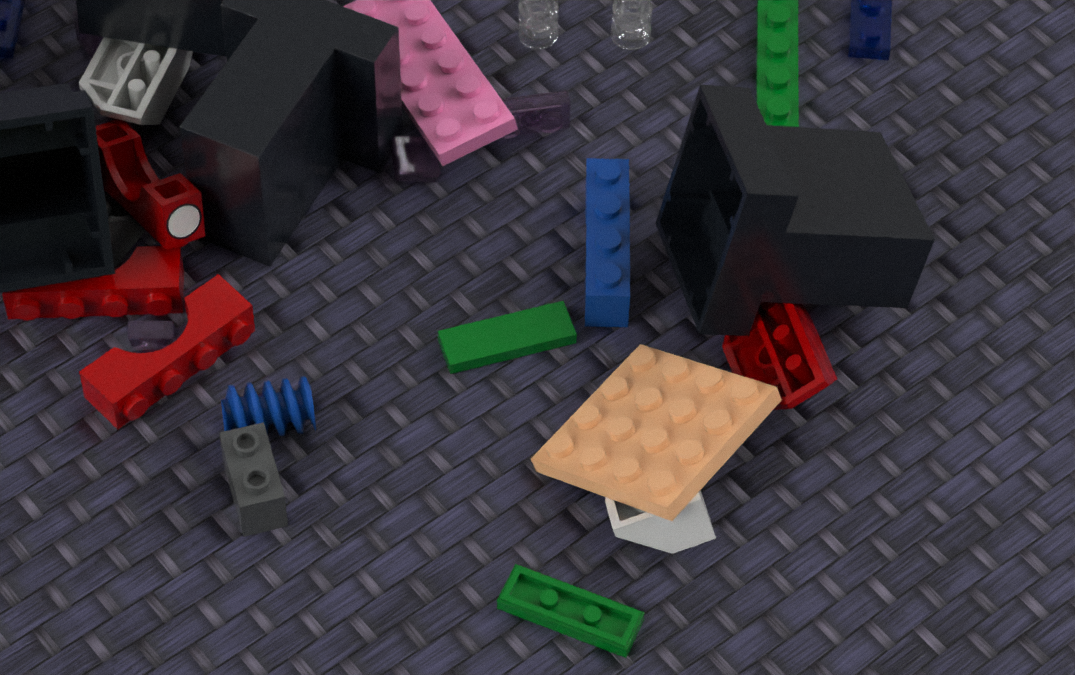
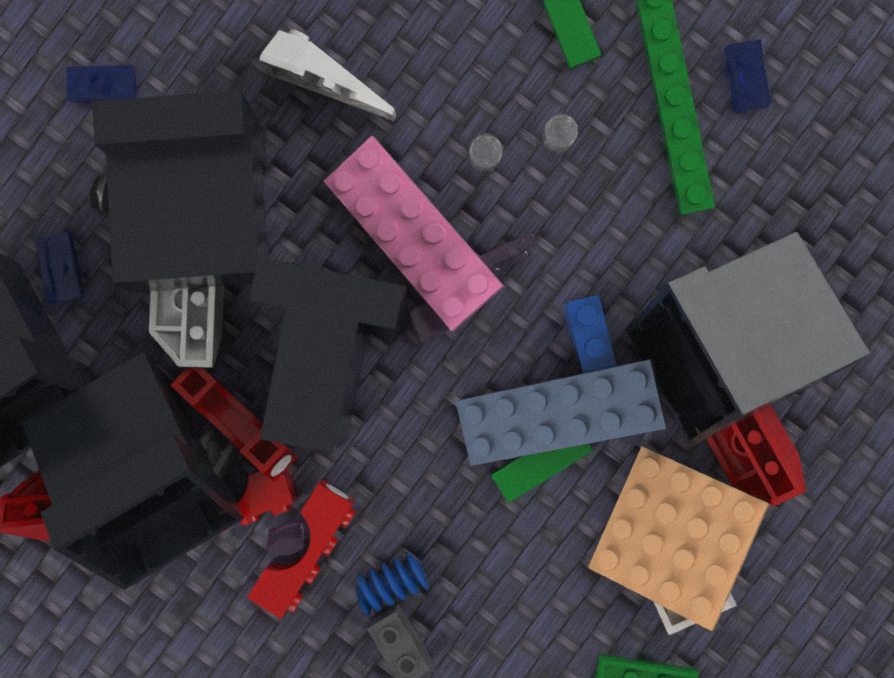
camera: 15 degrees left, 35 degrees up
none -> sand blue plate [456,359,668,466]

